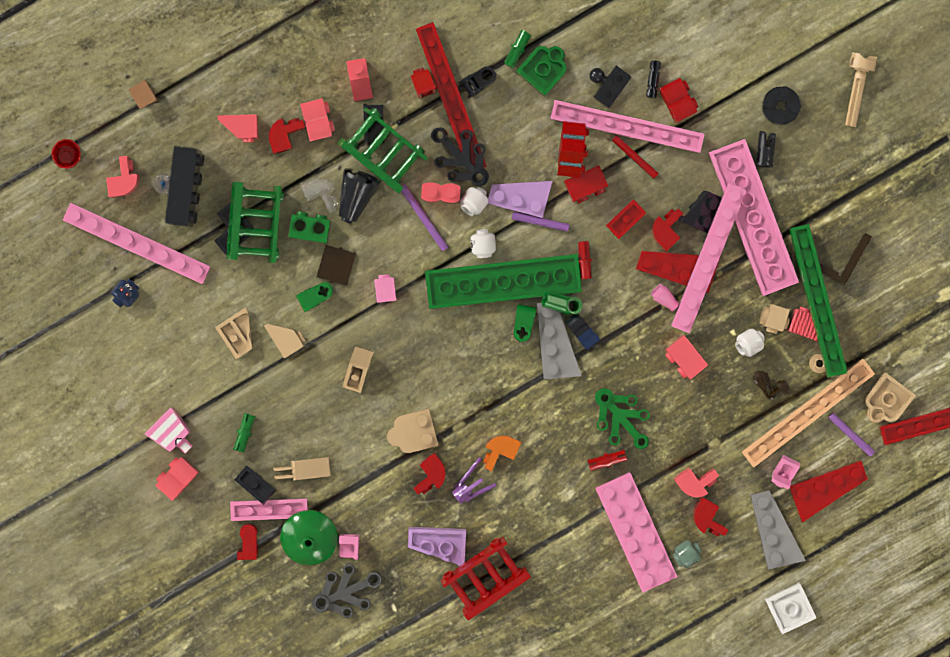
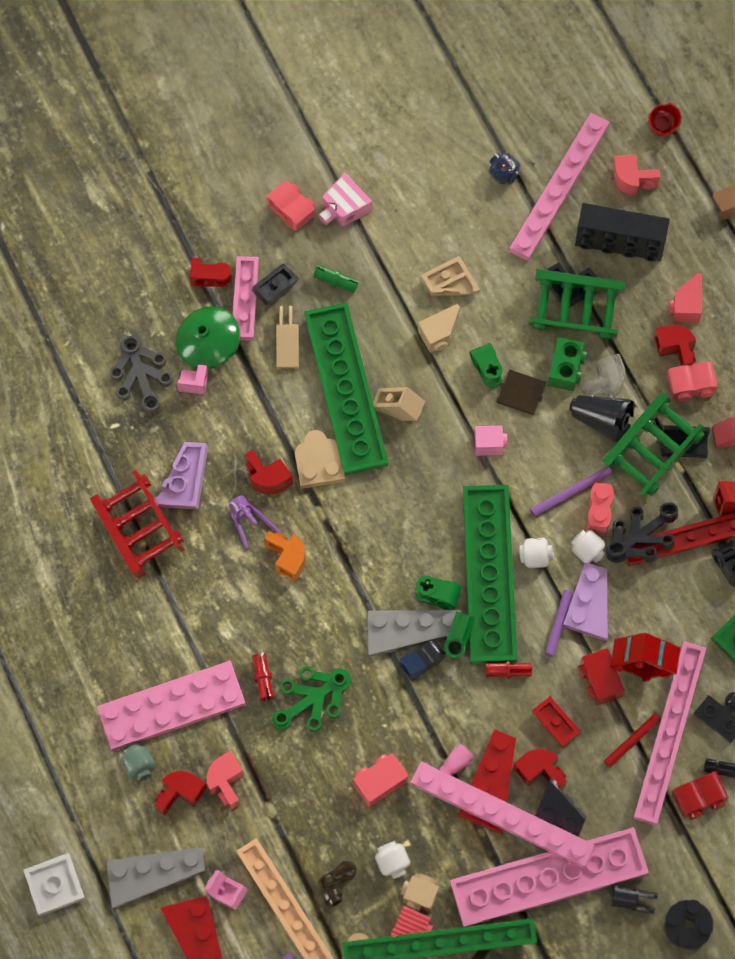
camera: 90 degrees right, 20 degrees down
none -> green plate [304,302,388,476]

